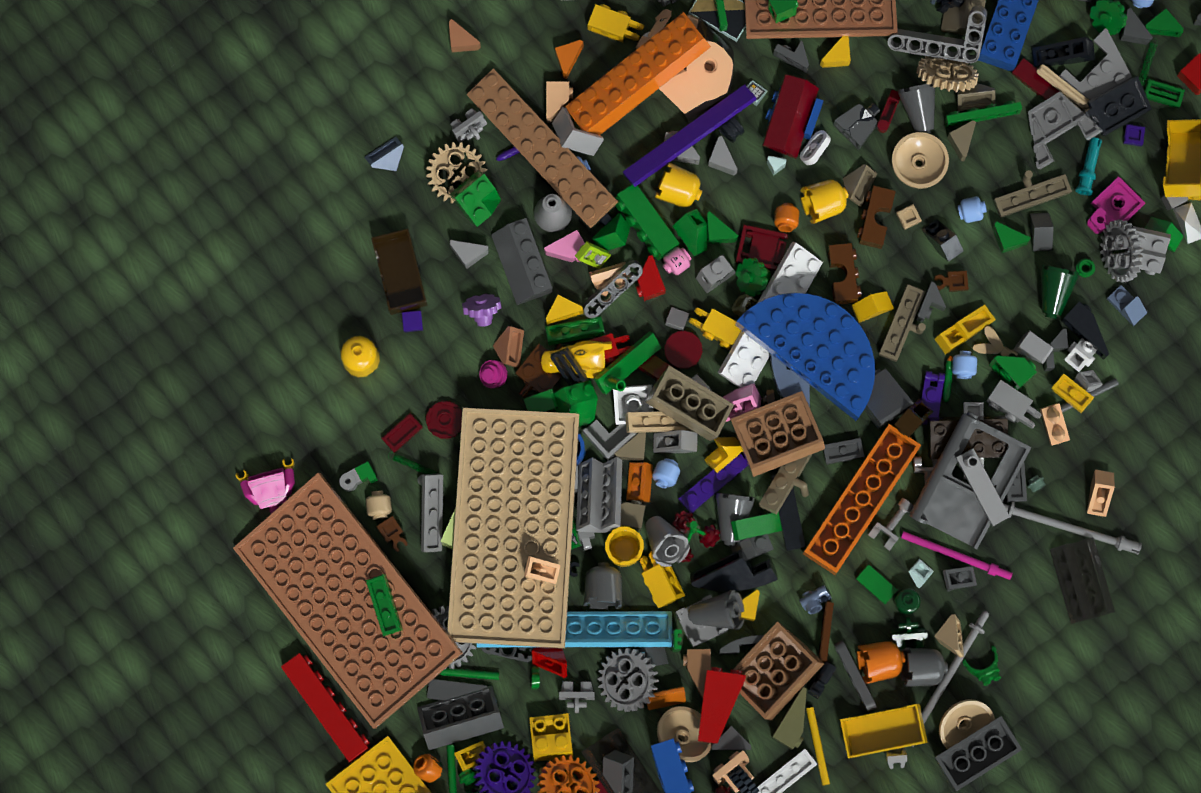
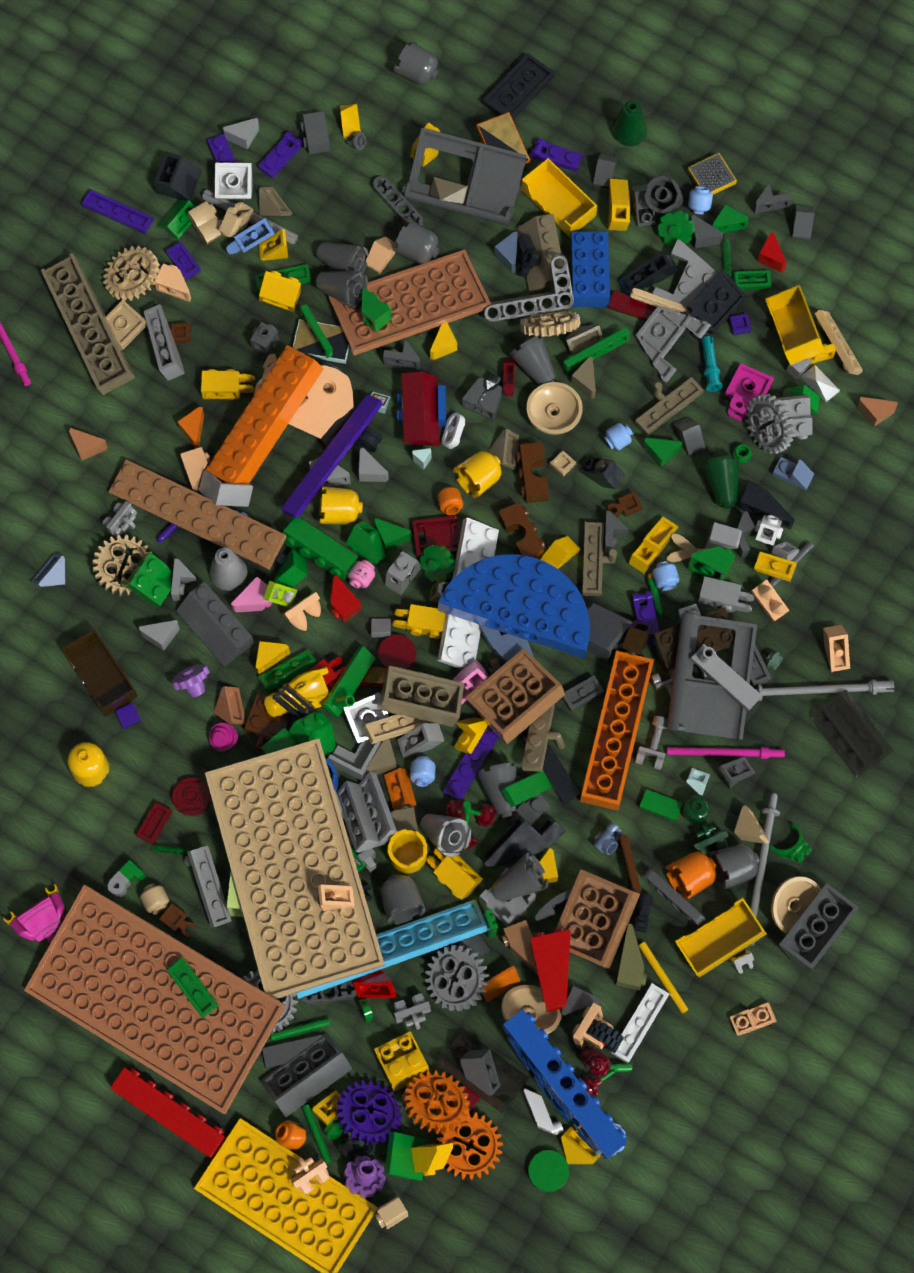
camera: 20 degrees left, 10 degrees down
dark grey beam [583,260,643,318] -> none
none -> light grey slope [171,559,197,601]

